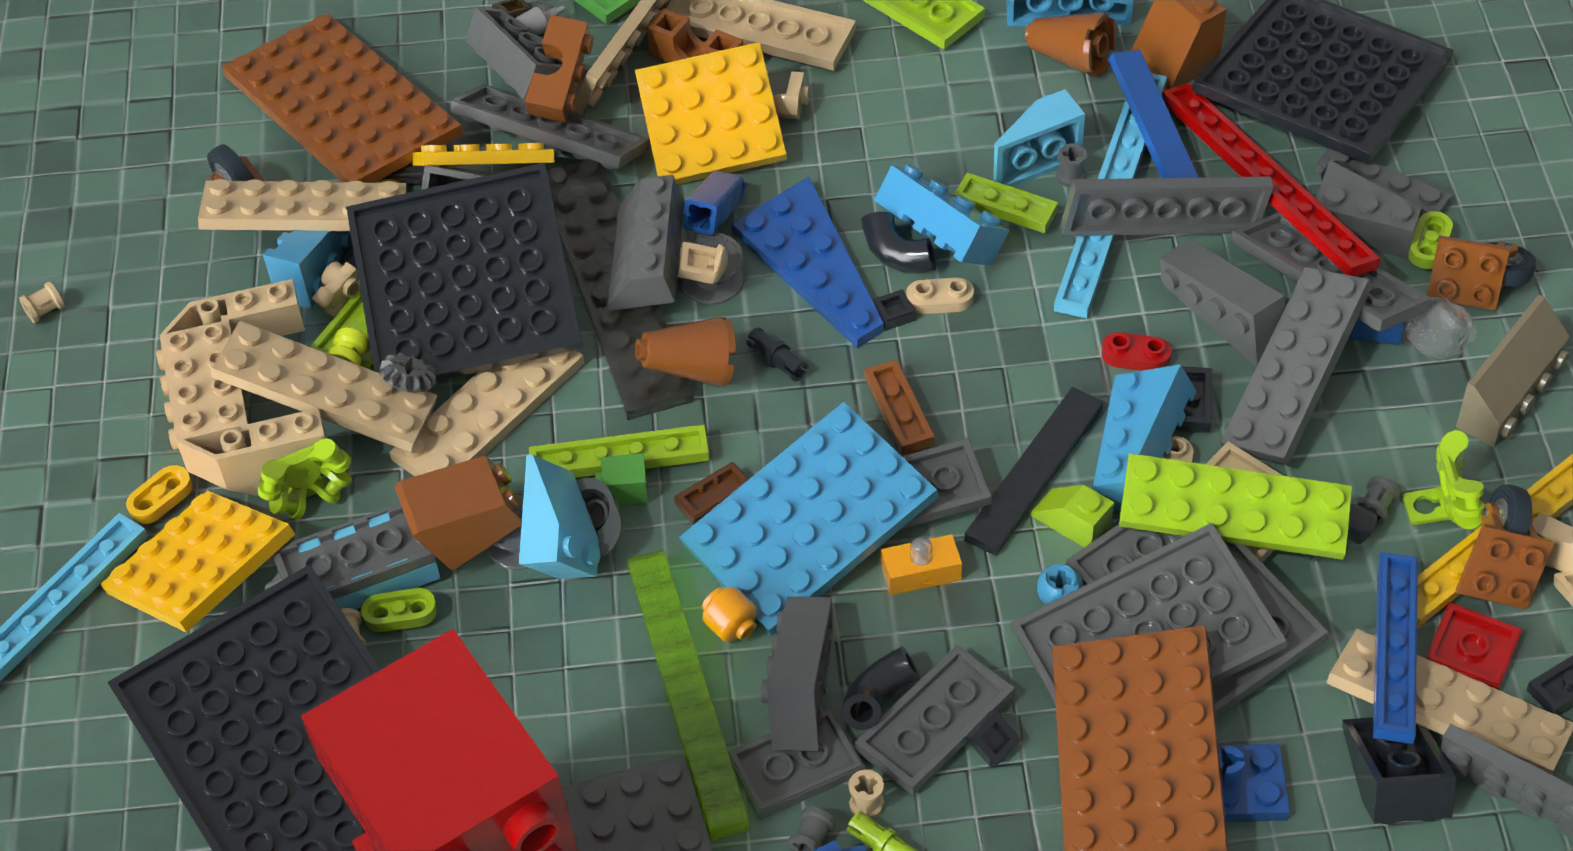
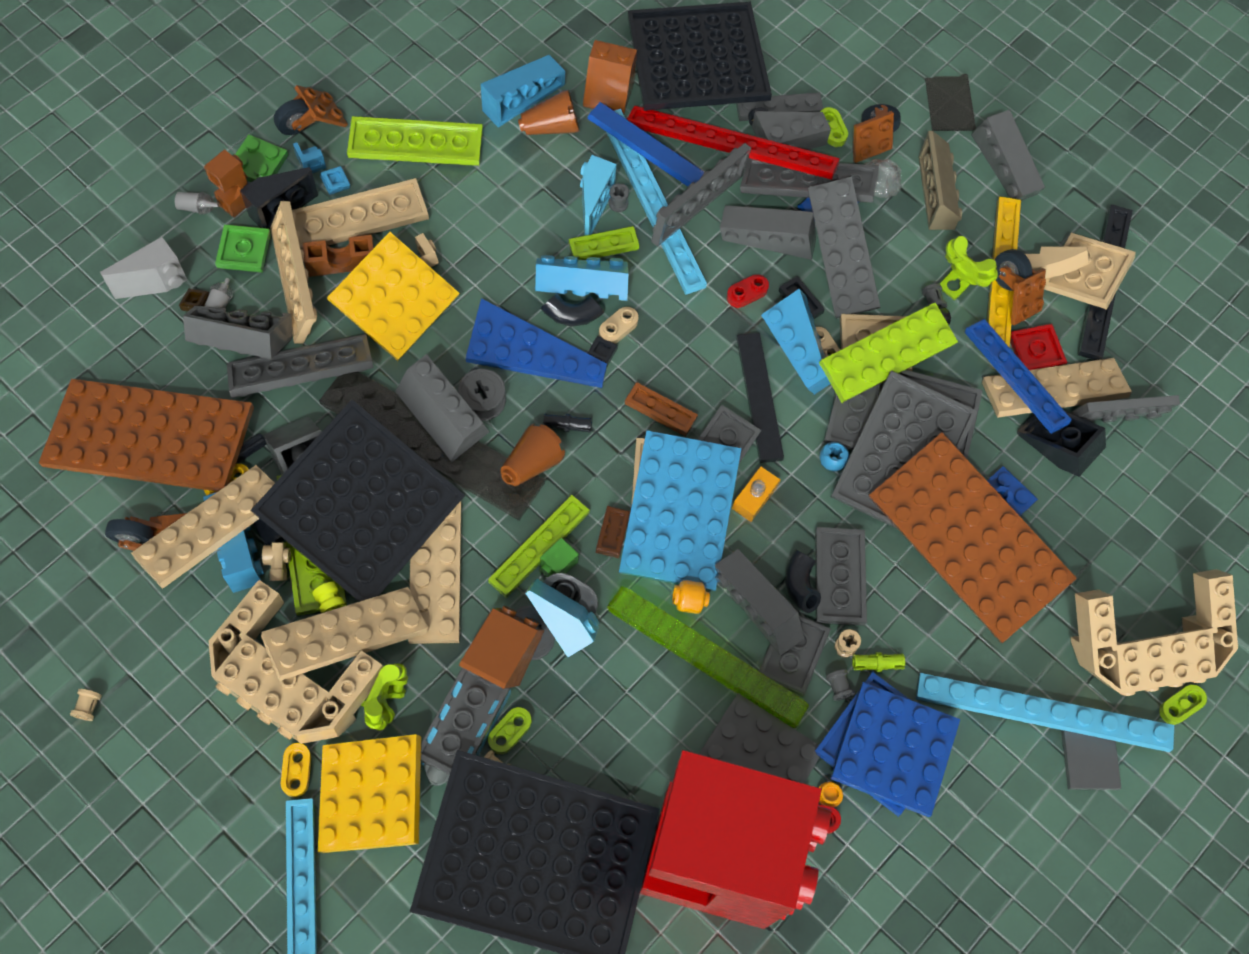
camera: 50 degrees left, 15 degrees up
dark grey gear [379,353,436,393] -> none
yellow plate [413,143,554,166] -> none
dark orange arch [525,14,594,123] -> none
tan plate [677,241,728,284] -> none
blue piece [683,171,748,235] -> none
black plate [965,710,1021,766] -> none
lime slope [1031,484,1114,547] -> none

